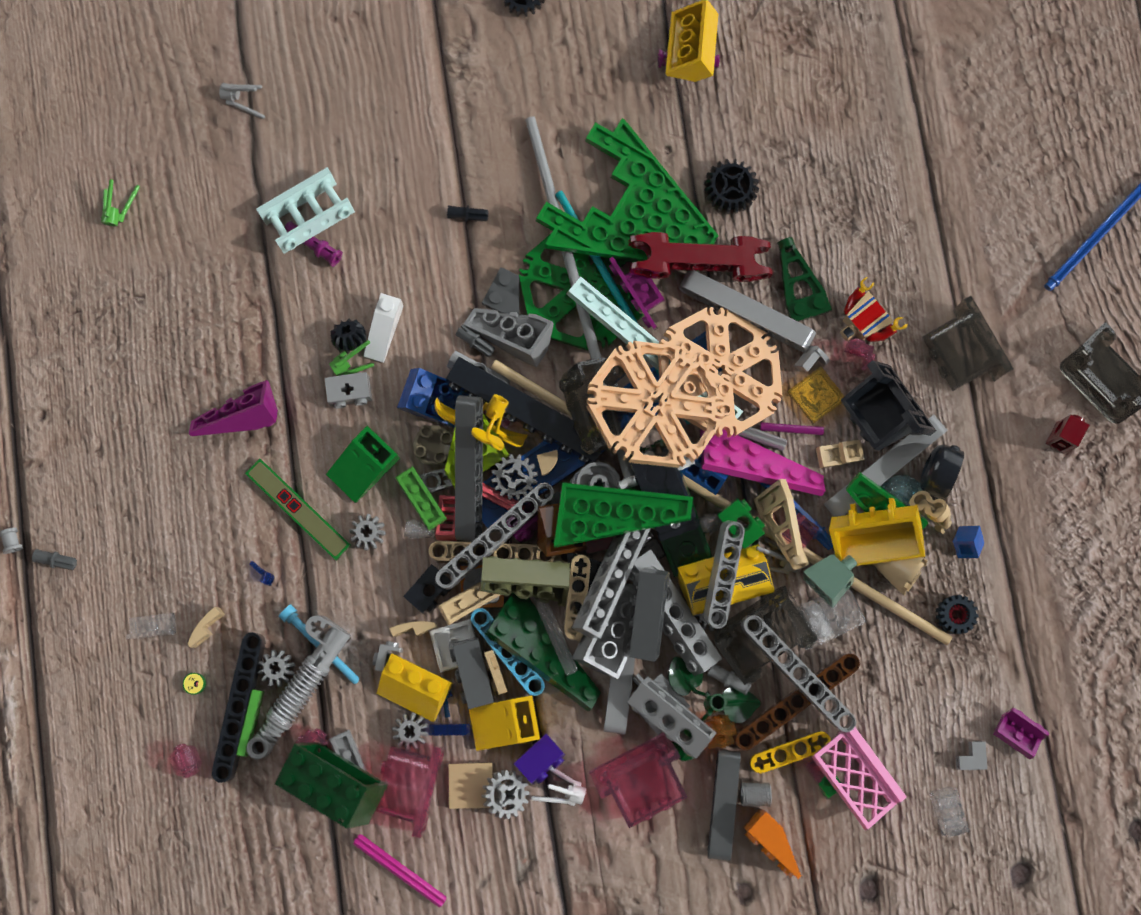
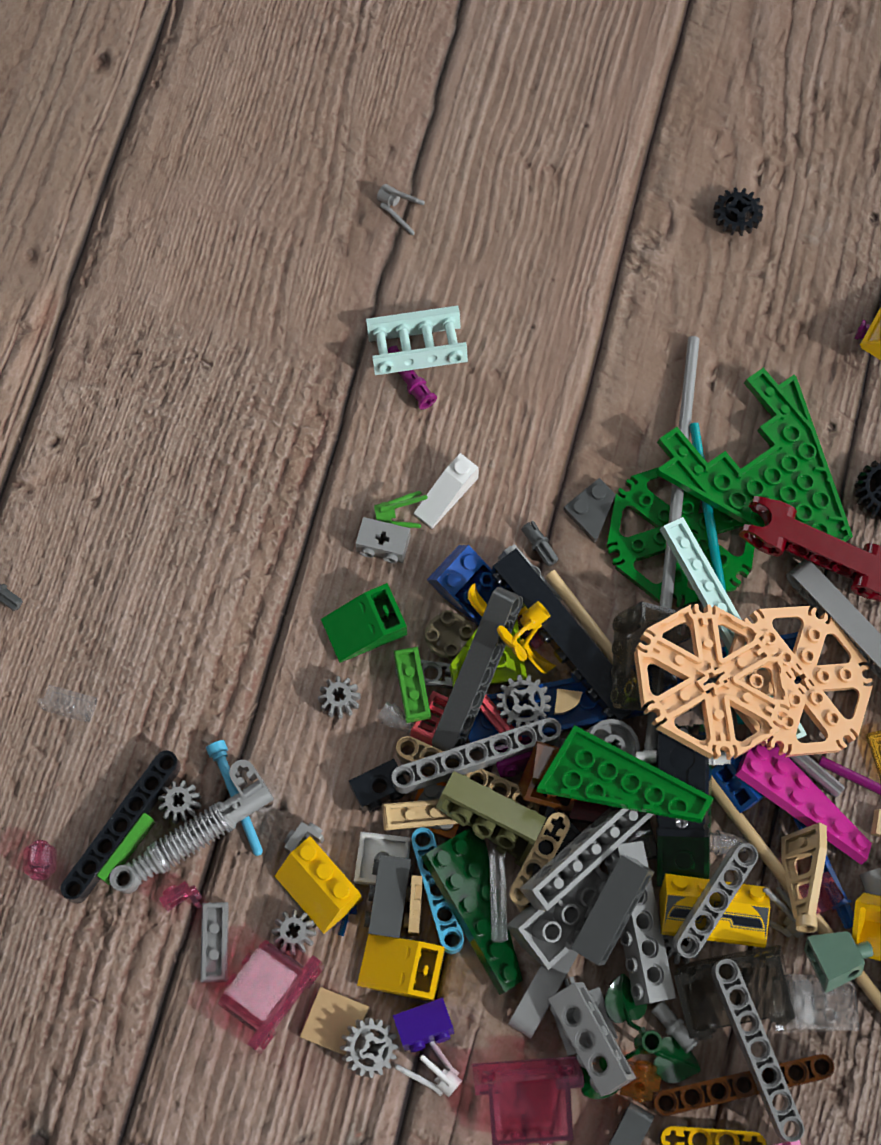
camera: 25 degrees right, 10 degrees down
bright green plant [101,179,140,227] -> none
light yellow tile [183,673,206,695] -> none
magenta wedge [188,380,278,436] -> none
tan slope [188,607,225,648] -> none
olive tile [245,459,351,561] -> none
clear blue hand [249,561,275,586] -> none
dark green hose [274,742,388,829] -> none
black gear [330,318,366,354] -> none
dark pink axle [353,834,447,907] -> none
tan slope [389,621,438,637] -> none
clear blue beam [429,724,470,736] -> none
black axle [447,205,489,222] -> none
light grey wedge [463,308,554,367] -> none
magenta bracket [609,257,665,331] -> none
green brick [718,497,765,549] -> none

